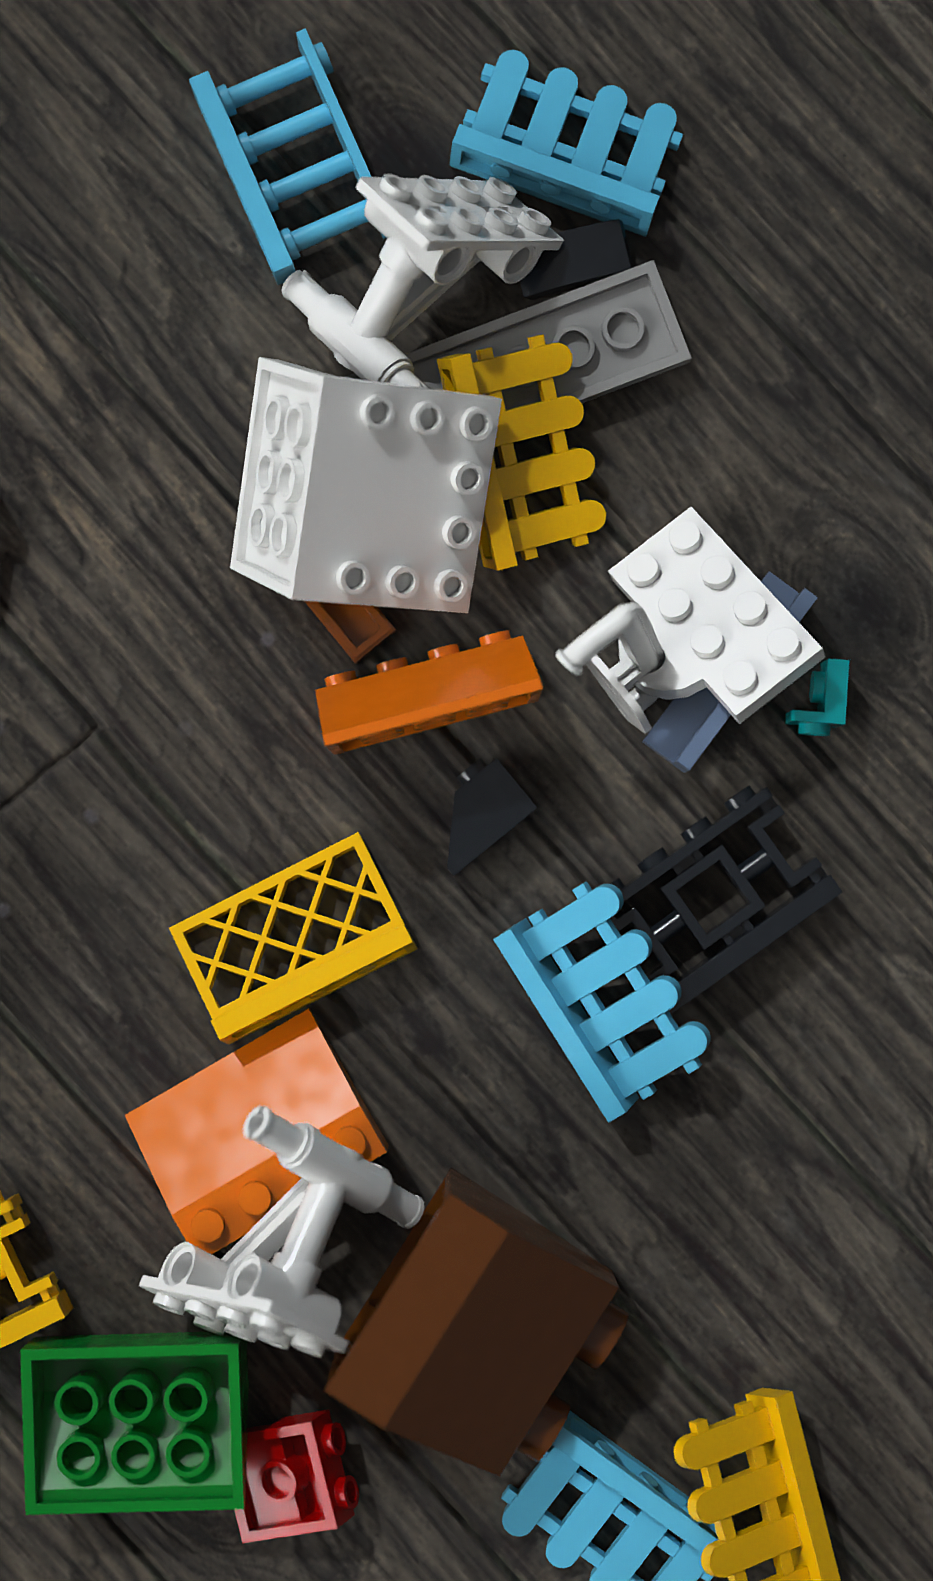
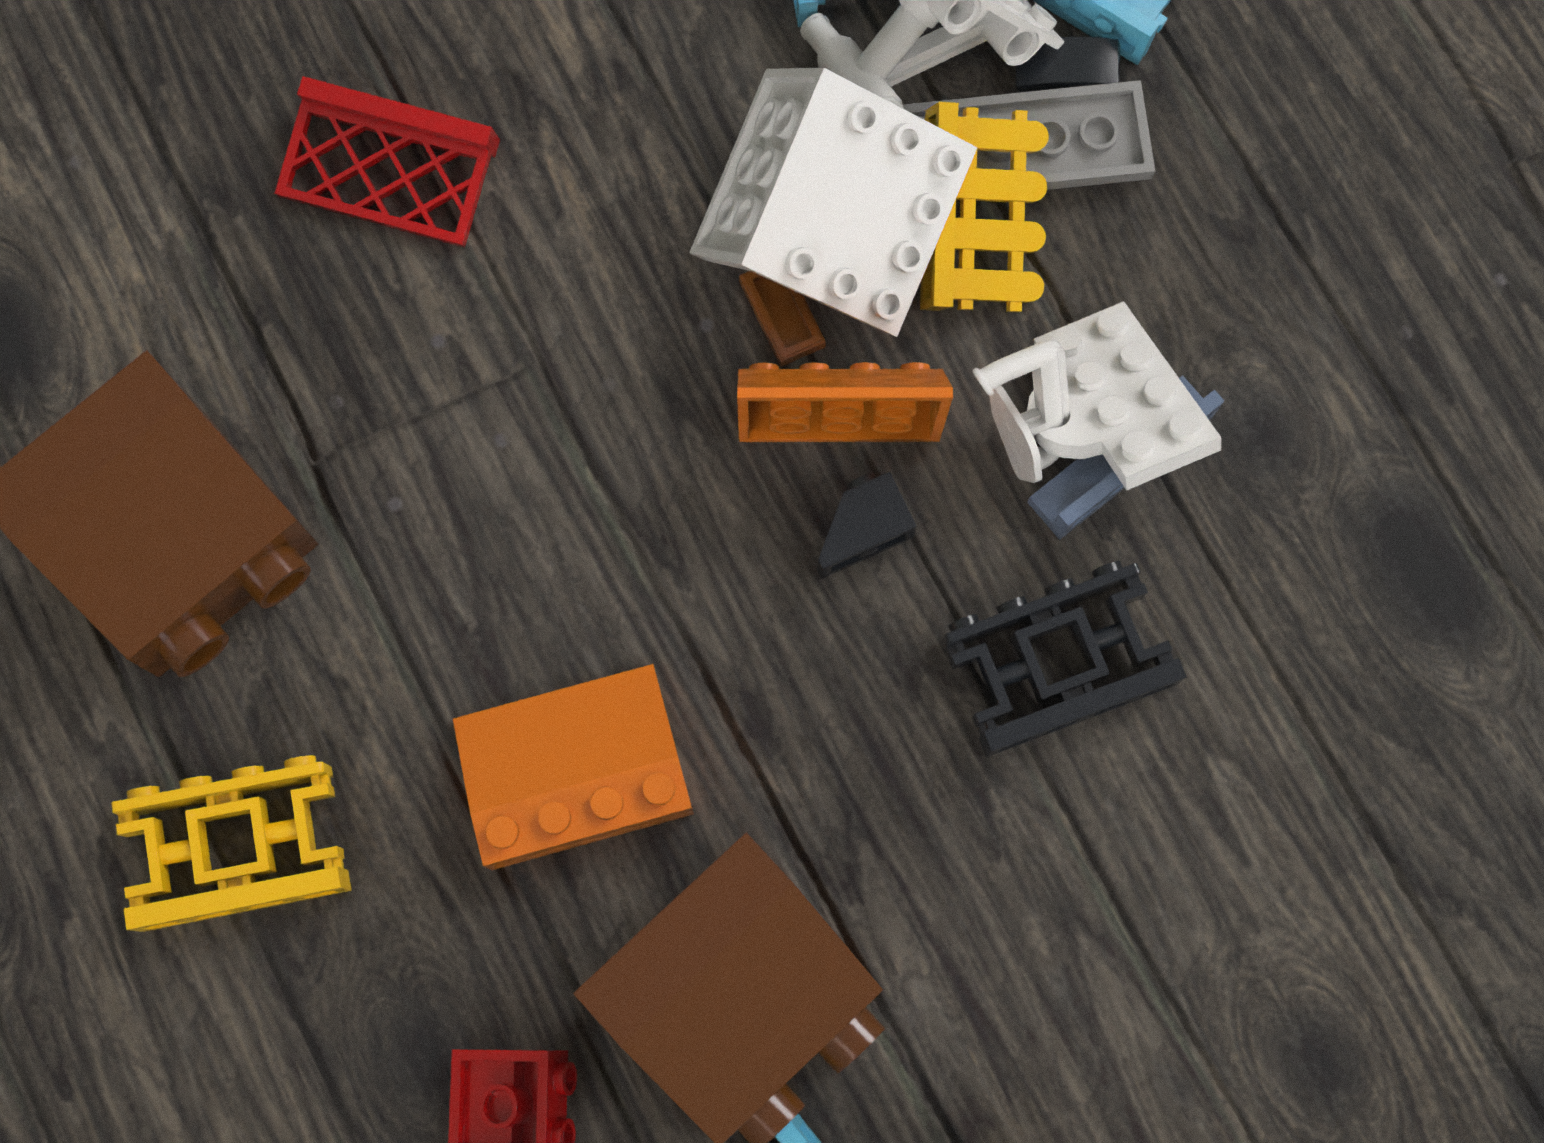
camera: 15 degrees right, 10 degrees down
green slope [20,1331,249,1515] -> none
white plate [139,1106,424,1357] -> none
yellow fence [169,832,418,1045] -> none
medium azure fence [493,881,711,1123] -> none
teal bracket [785,659,849,736] -> none

